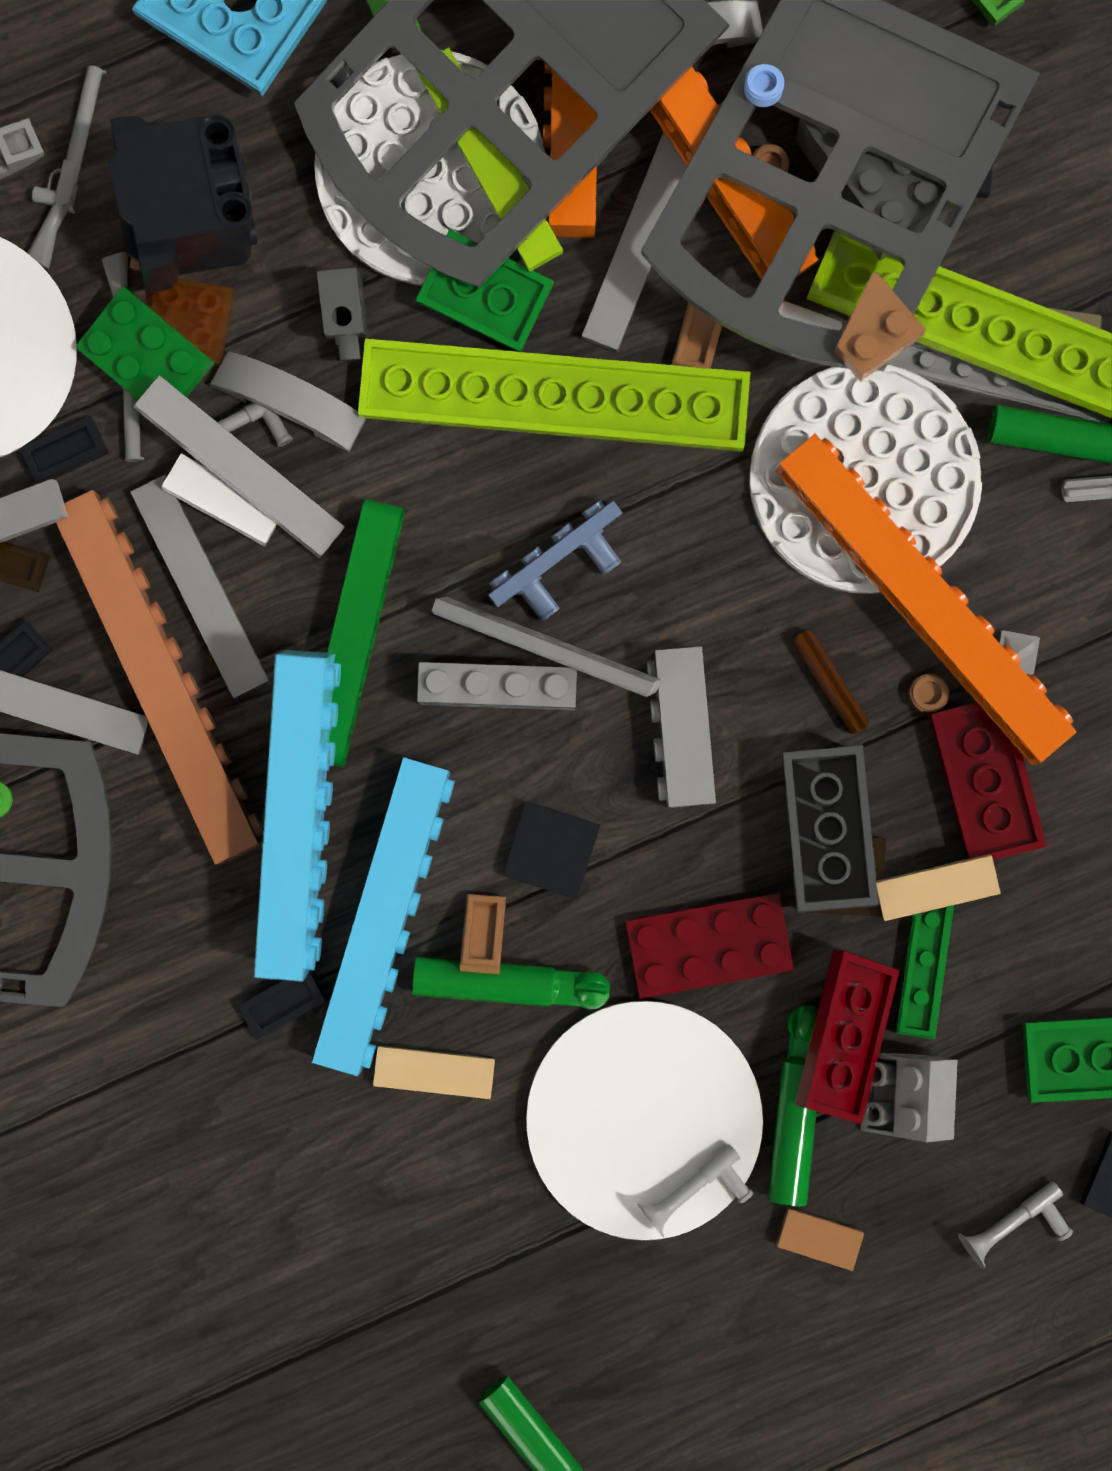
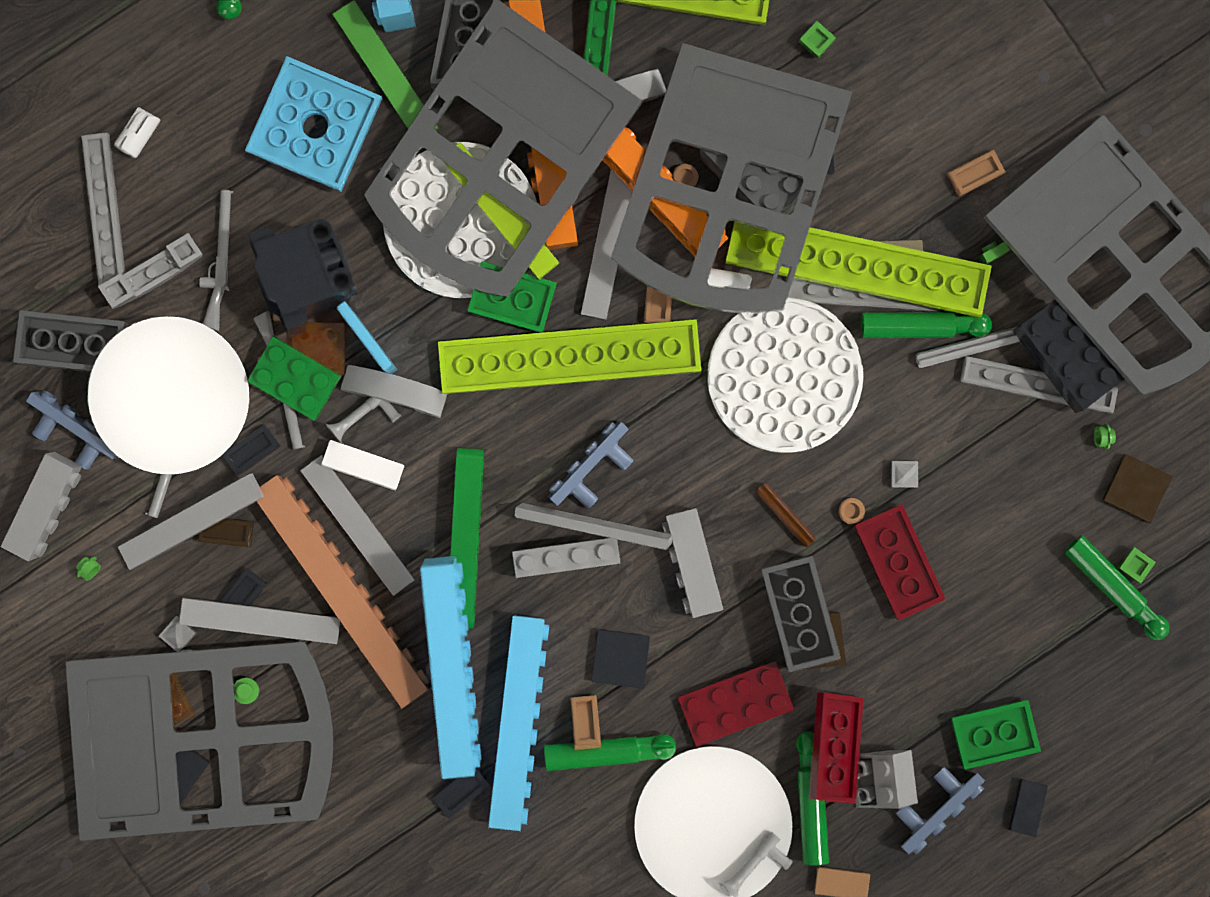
camera: 10 degrees left, 0 degrees up
light grey tile [134,375,344,558] -> none
dark grey torso [317,267,367,362] -> none
tan tile [373,1046,495,1099] -> none
light blue tile [744,64,784,107] -> none
orange brick [775,433,1077,765] -> none
medium nougat wing [835,272,926,382] -> none
tan tile [876,854,1001,921] -> none
green tile [894,905,954,1040] -> none
light grey piece [958,1181,1073,1269] -> none
none -> medium azure tile [338,301,398,374]
none -> sand blue plate [896,767,985,854]

